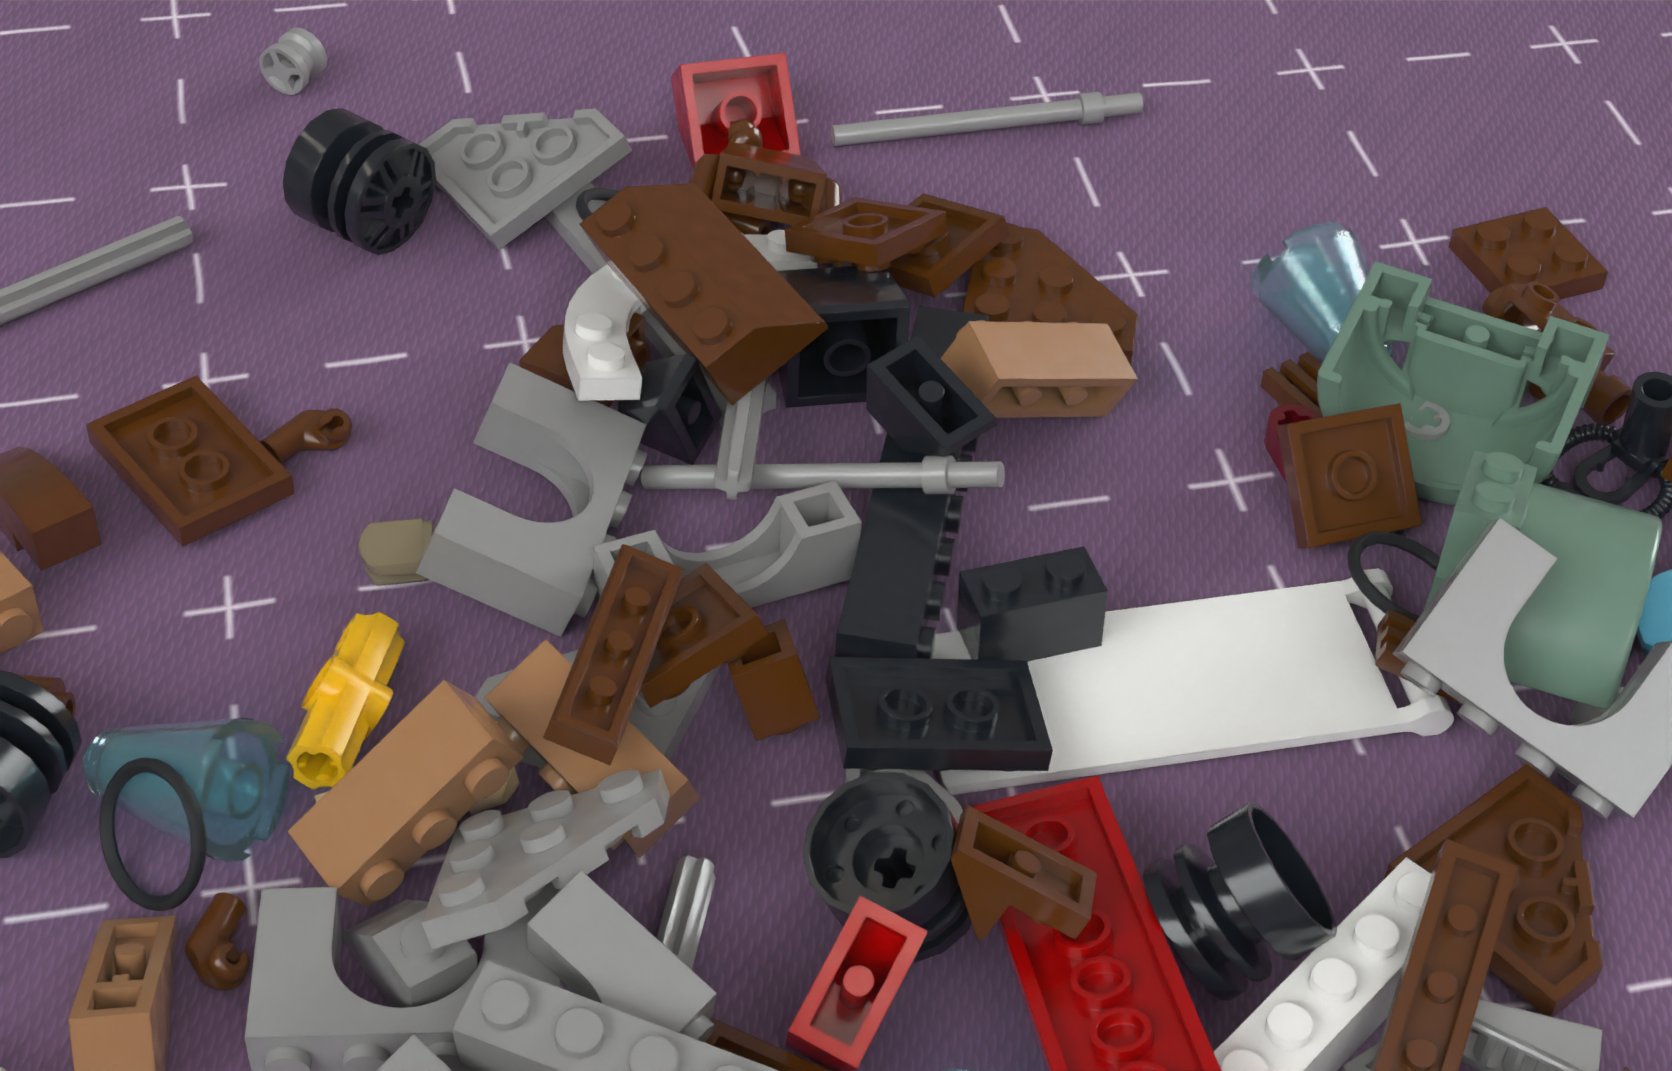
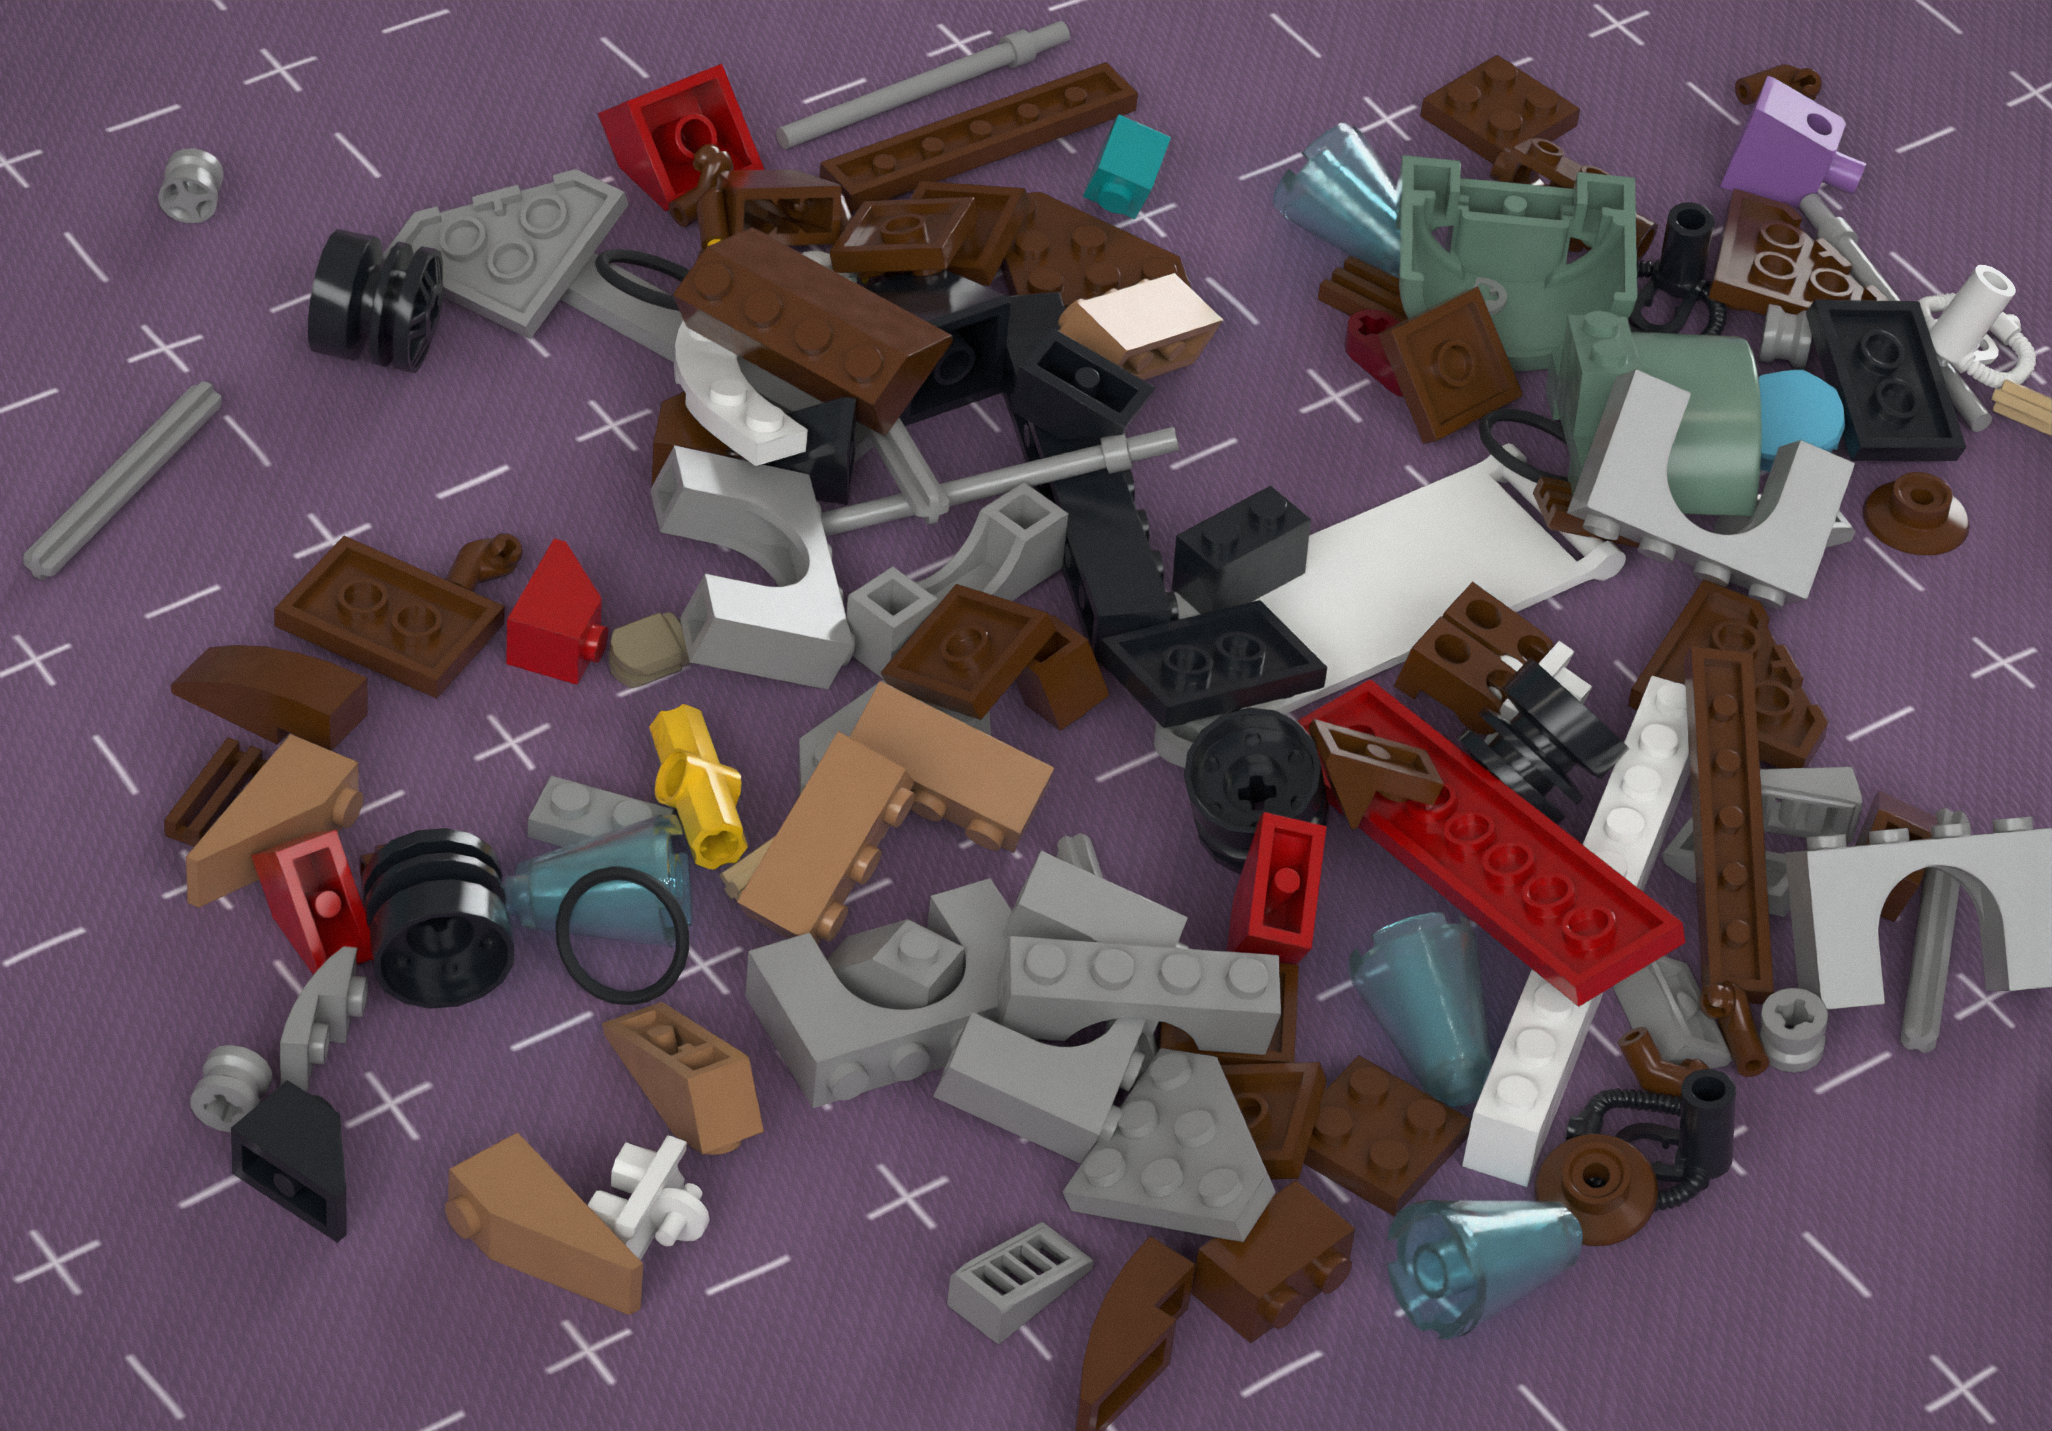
camera: 25 degrees left, 0 degrees up
reddish brown arm [185,892,250,991] -> none
light grey plate [421,769,670,949] -> none
reddish brown tile [543,544,684,765] -> none
none -> red slope [506,538,608,685]
none -> light grey plate [528,776,674,871]
none -> reddish brown plate [819,62,1138,212]
none -> teal brick [1082,114,1171,219]
none -> reddish brown hips [1394,581,1592,745]

